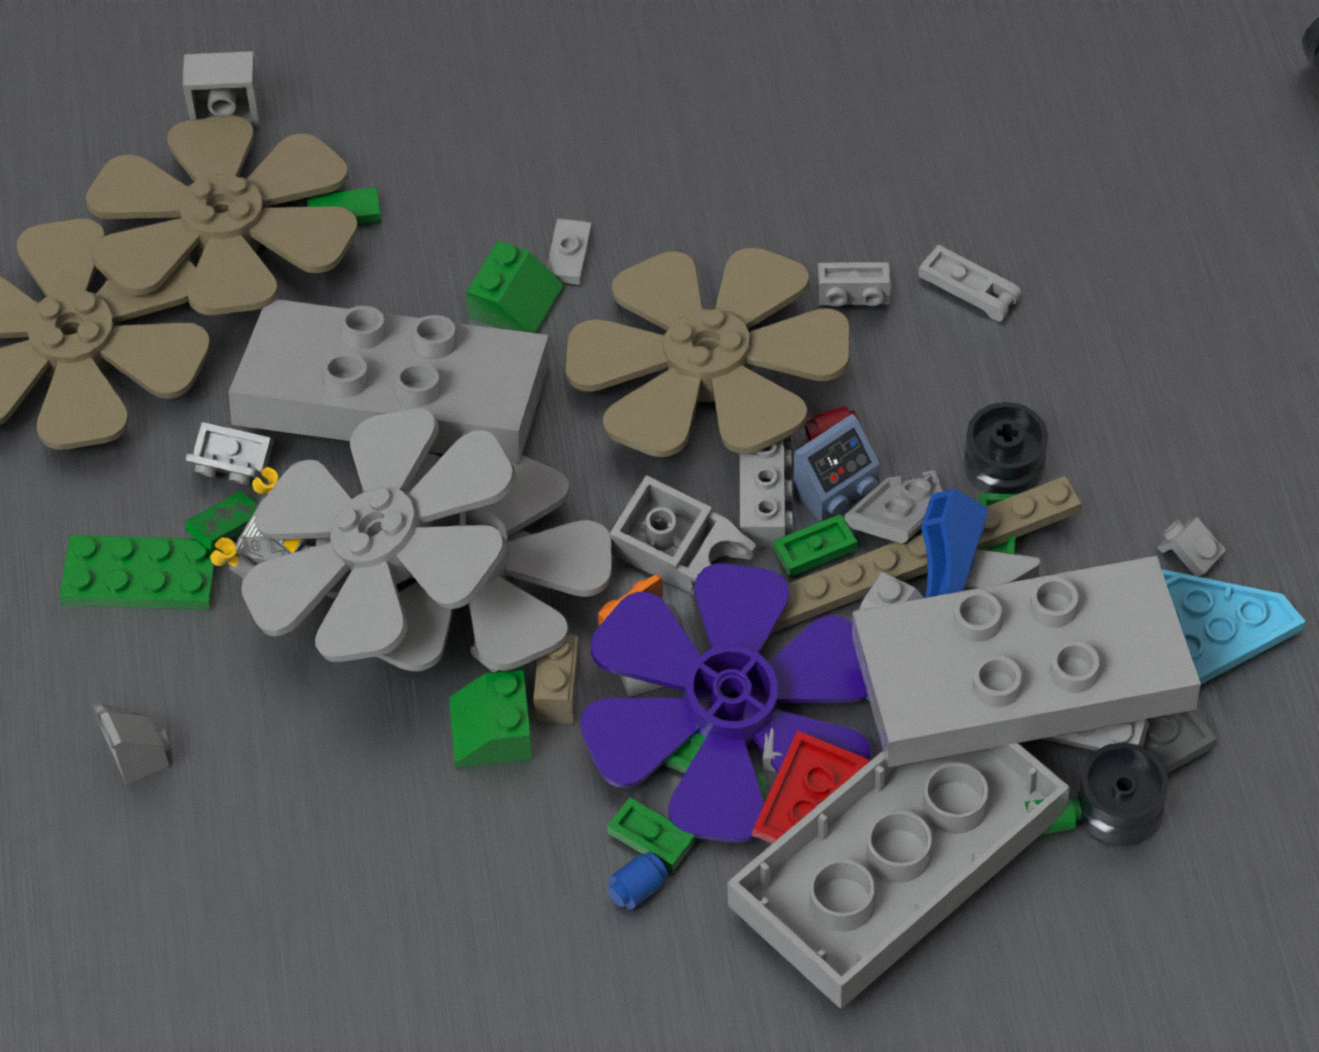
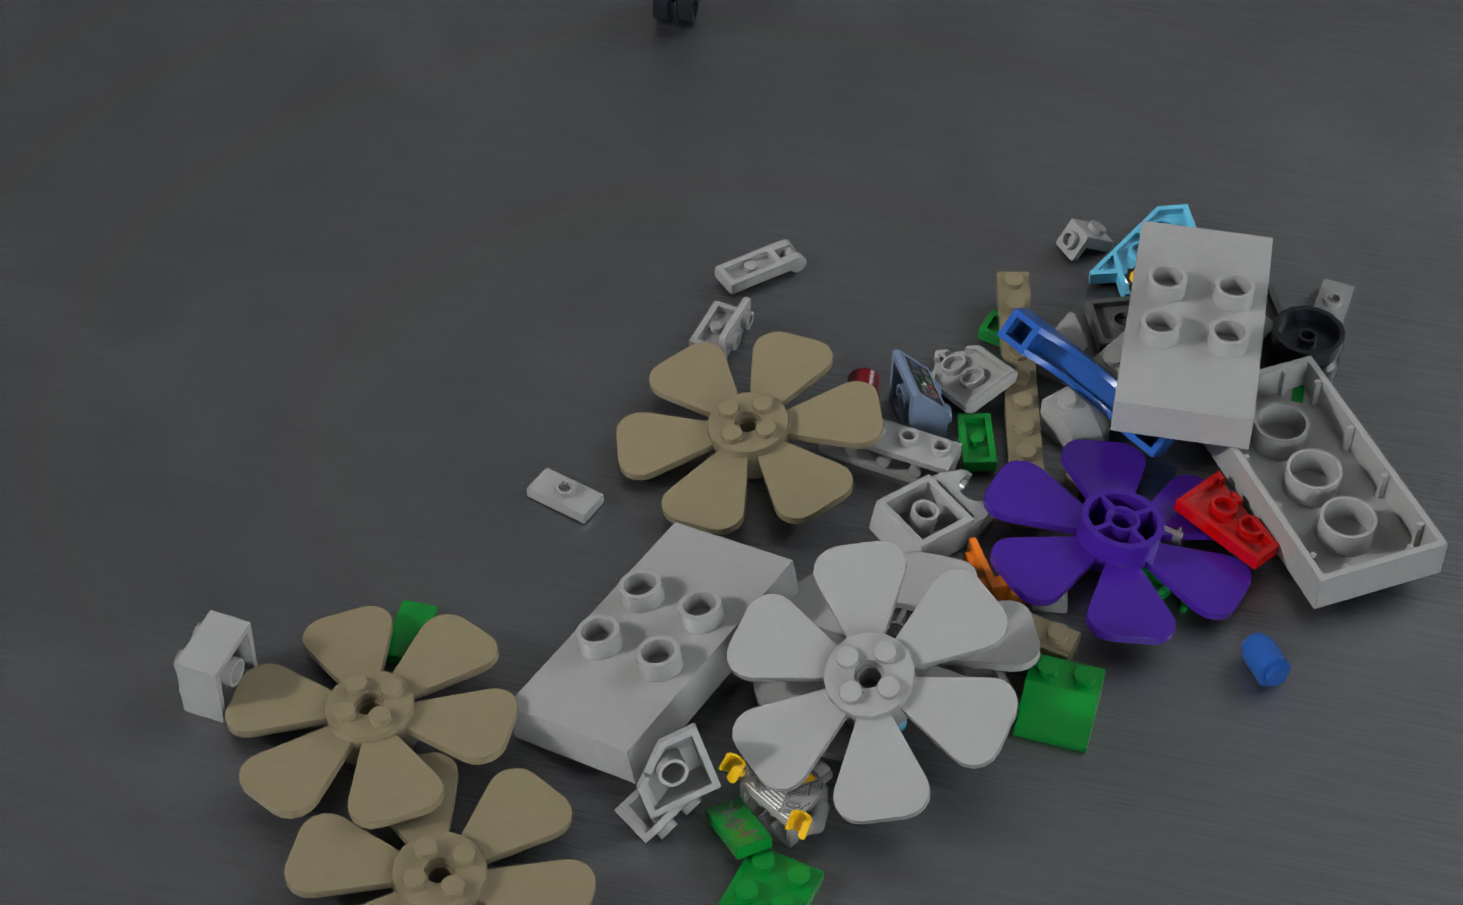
camera: 70 degrees left, 10 degrees down
green slope [466,240,564,333] -> none
green plate [607,797,695,872] -> none
black wheel [964,402,1049,494] -> none
none -> light grey slope [636,723,722,819]
none -> light grey plate [1314,279,1355,325]

